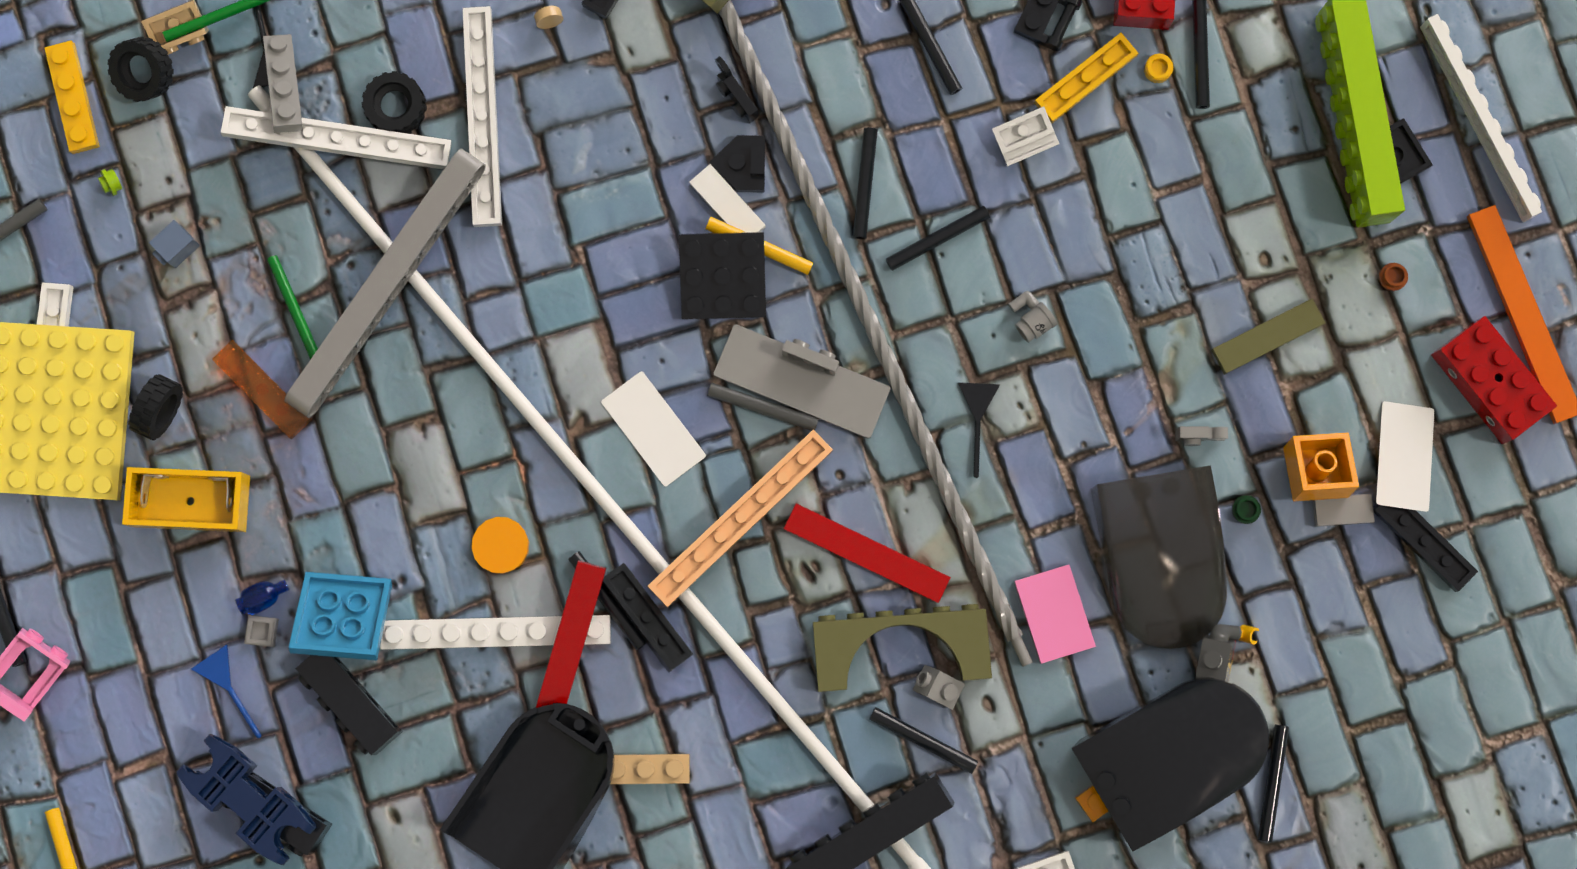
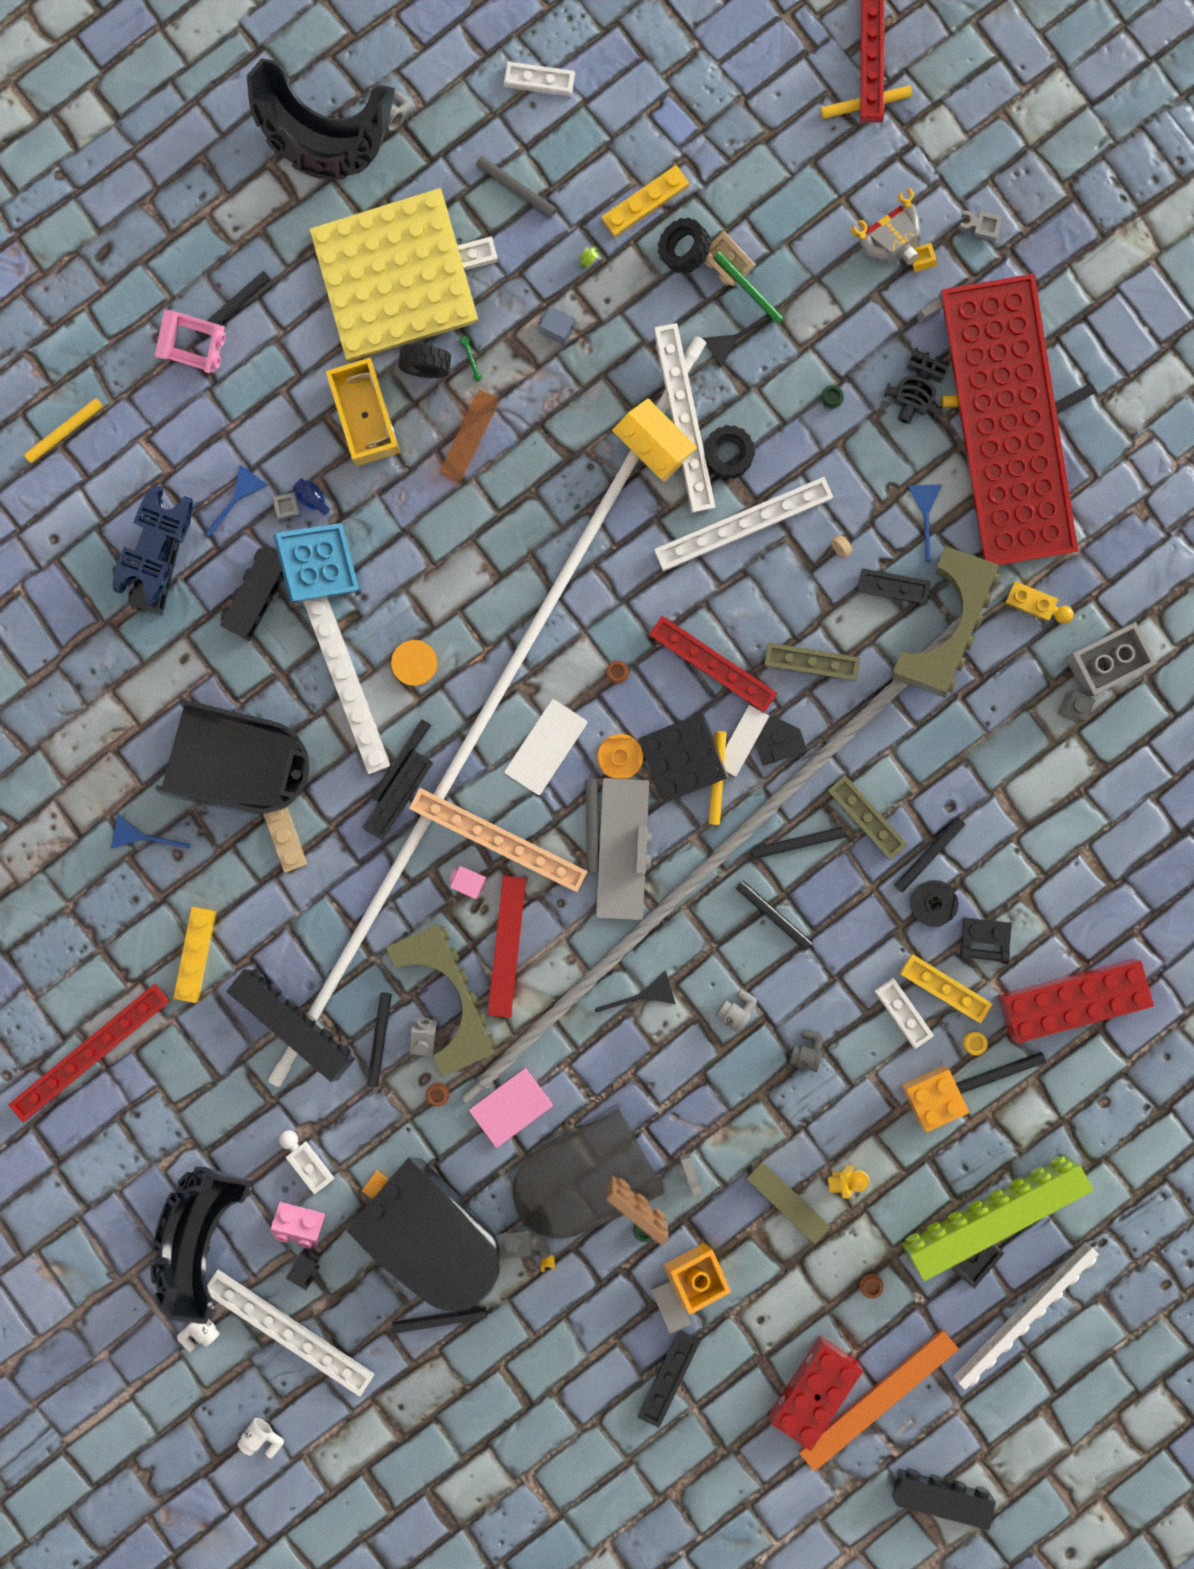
camera: 75 degrees right, 5 degrees up
light grey plate [263,34,303,133] -> none
green bar [267,255,318,360] -> none
light grey beam [284,149,486,418] -> none
red tile [536,560,606,708] -> none
black hinge [715,56,759,123] -> none
white plate [992,106,1059,166] -> none
white sticker [1376,401,1434,512] -> none
none -> dark orange plate [426,1082,450,1107]
none -> bright pink brick [449,866,487,899]
none -> green hinge [460,336,482,381]
none -> light orange tile [597,734,643,779]
none -> dark orange plate [606,661,629,684]
none -> medium nougat plate [606,1175,669,1246]
none -> yellow slope [612,399,698,482]
none -> red plate [649,616,778,713]
none -> olive plate [764,643,860,681]
none -> dark grey piece [789,1029,823,1073]
none -> olive plate [827,775,908,860]
none -> yellow hips [828,1165,870,1199]
none -> white tile [874,977,934,1049]
none -> light orange brick [901,1066,969,1133]
none -> black plate [910,880,959,927]

